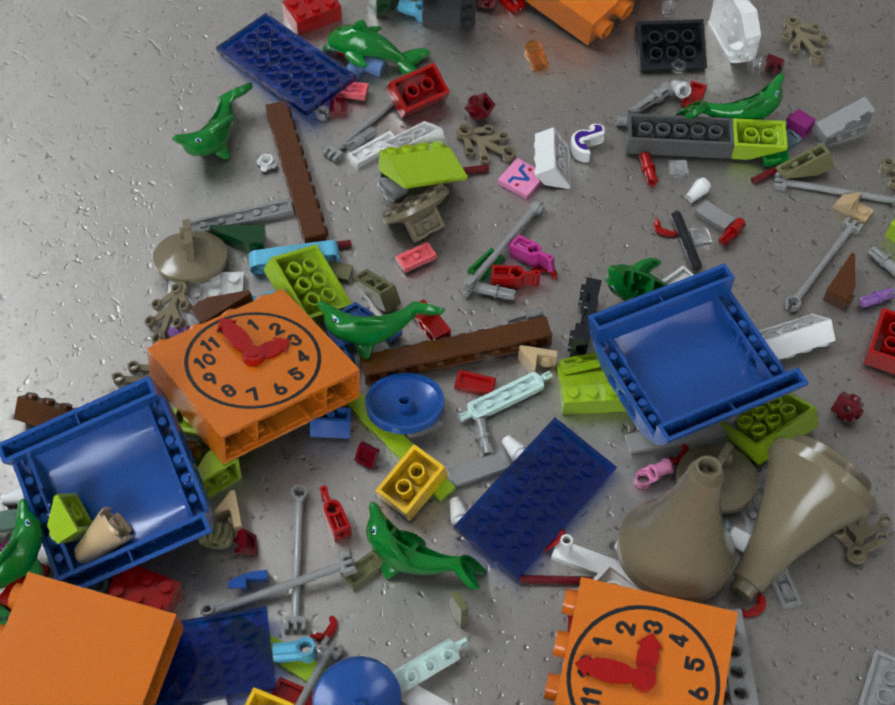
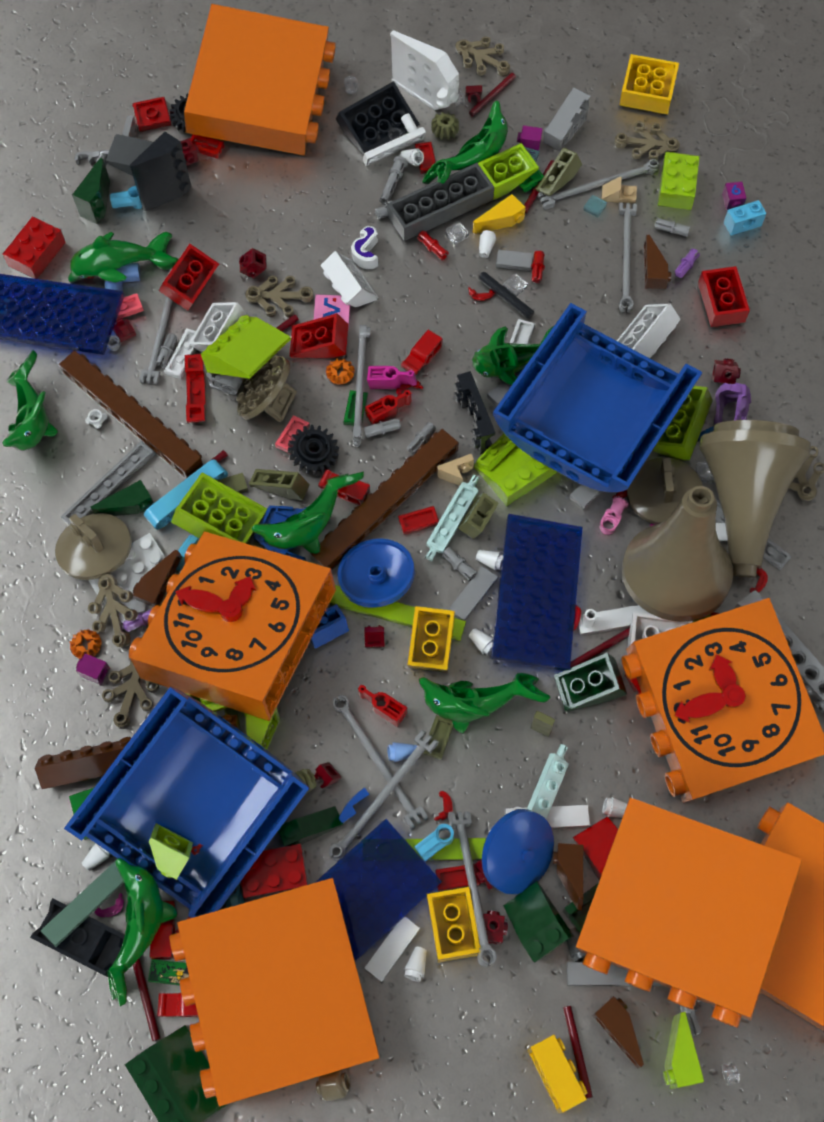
camera: 30 degrees left, 10 degrees up
tan cone [74,506,134,564] -> none
tan slope [214,490,243,536] -> none
clear orange piece [524,40,549,72] -> none
none -> orange gear [70,629,102,659]
none -> magenta brick [76,653,110,685]
none -> red slope [185,354,206,423]
none -> dark green slope [278,806,344,847]
none -> black gear [287,425,339,475]
none -> red slope [289,313,348,359]
none -> orange gear [326,358,355,384]
none -> white piece [363,113,426,166]
none -> light blue cone [387,742,417,763]
none -> red piece [401,329,443,376]
none -> olive gear [431,112,459,141]
none -> olive brick [458,492,499,539]
none -> dark red bar [469,73,516,117]
none -> yellow slope [473,194,526,234]
none -> dark green slope [554,653,627,712]
none -> clear light blue tile [583,195,607,218]
none -> medium lavender piece [714,383,752,425]

